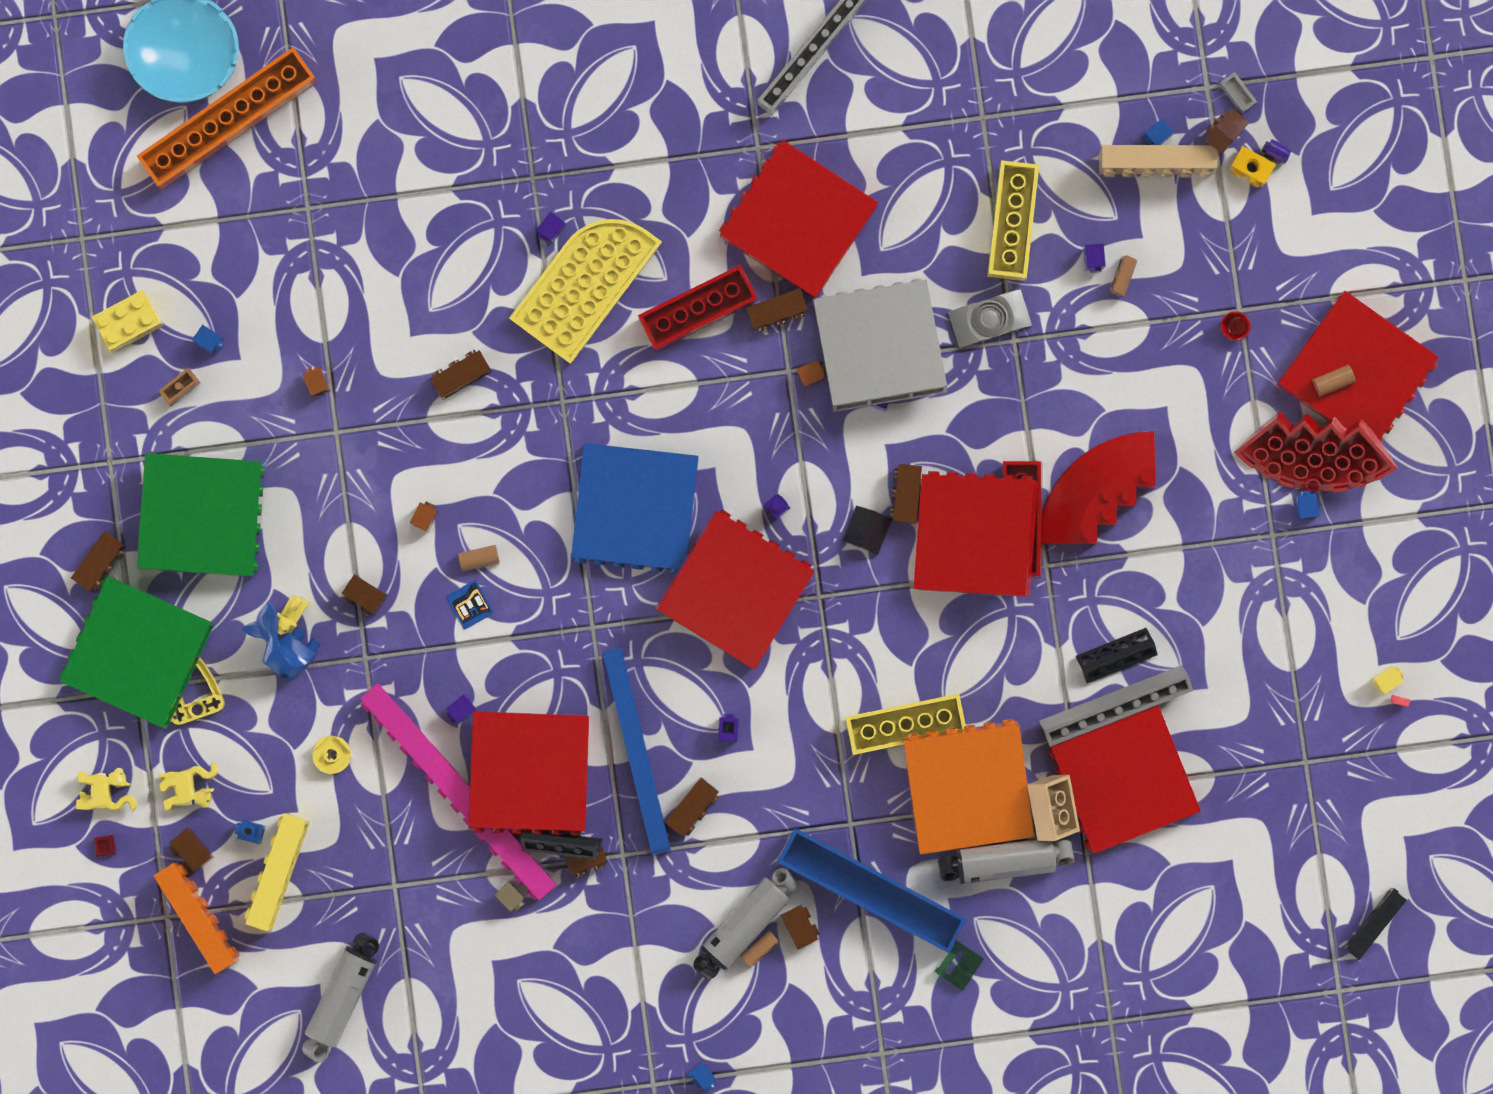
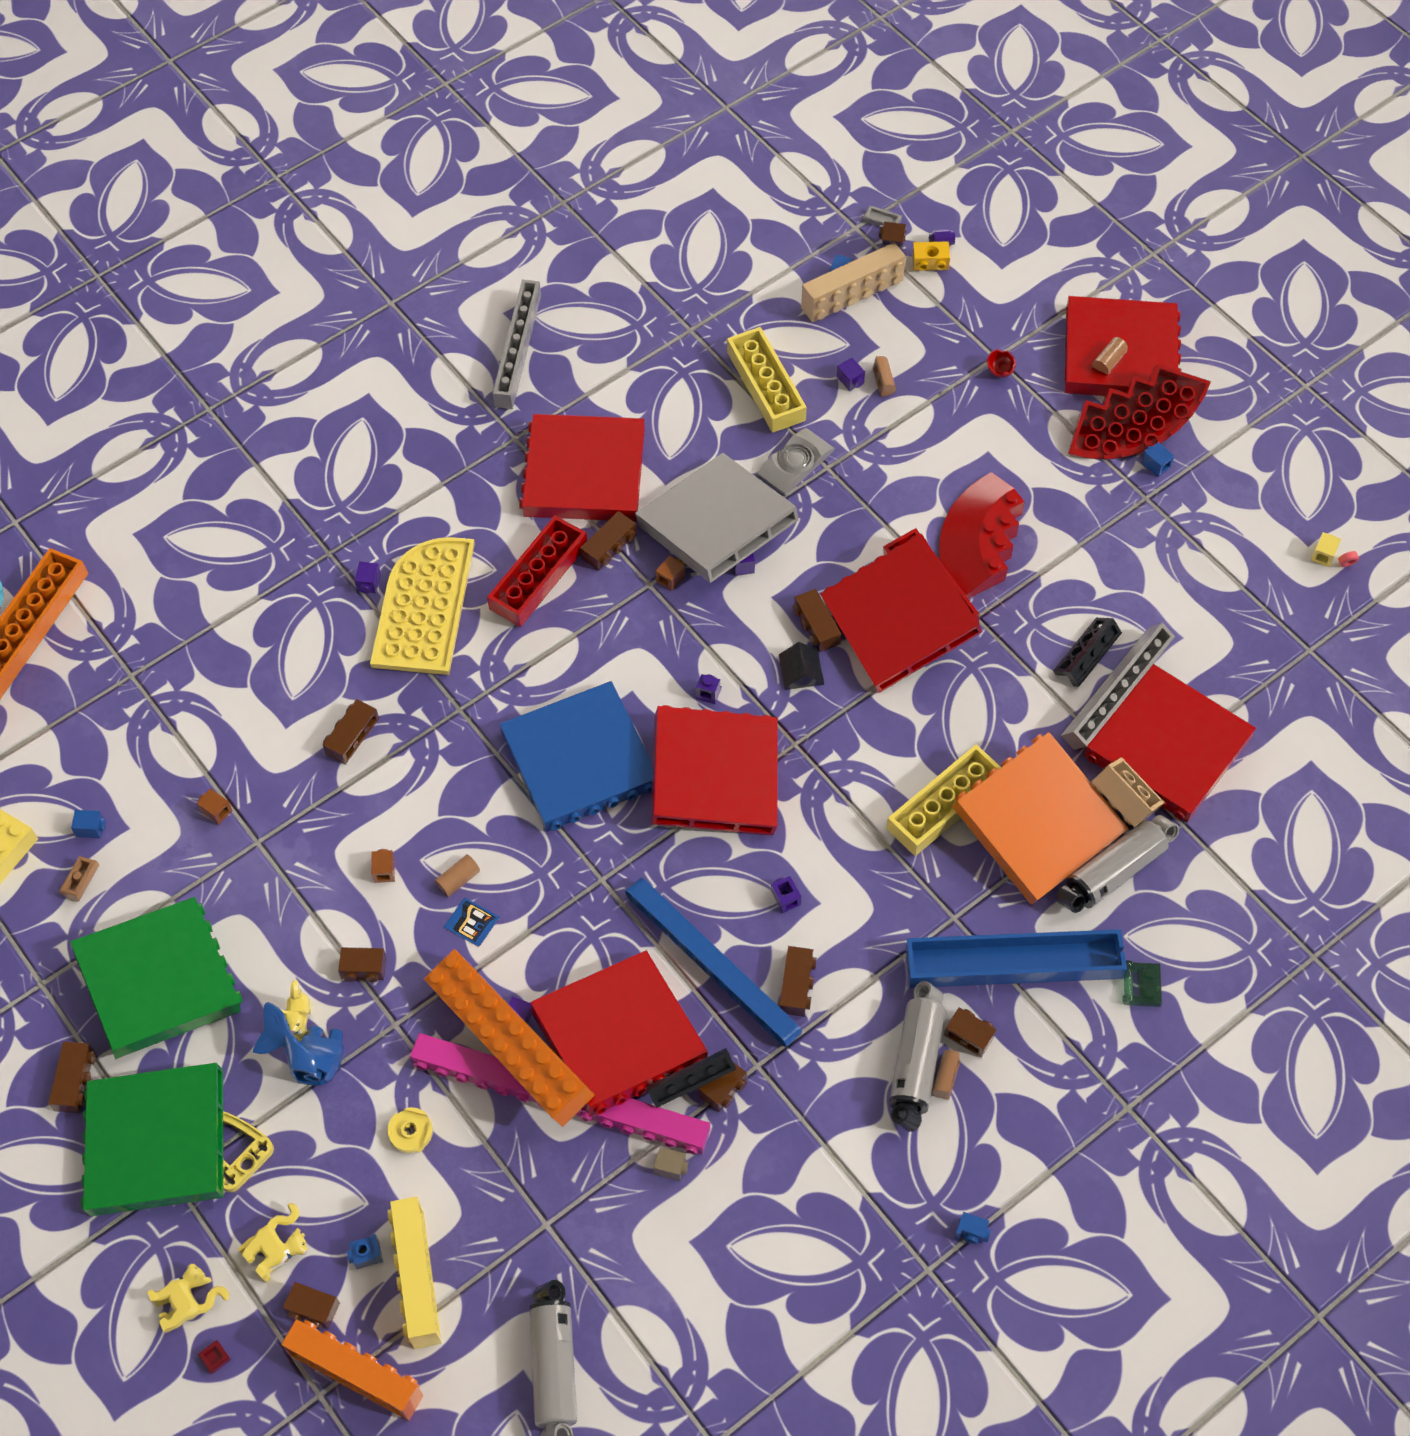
camera: 30 degrees left, 25 degrees down
none -> orange brick [424,949,595,1127]

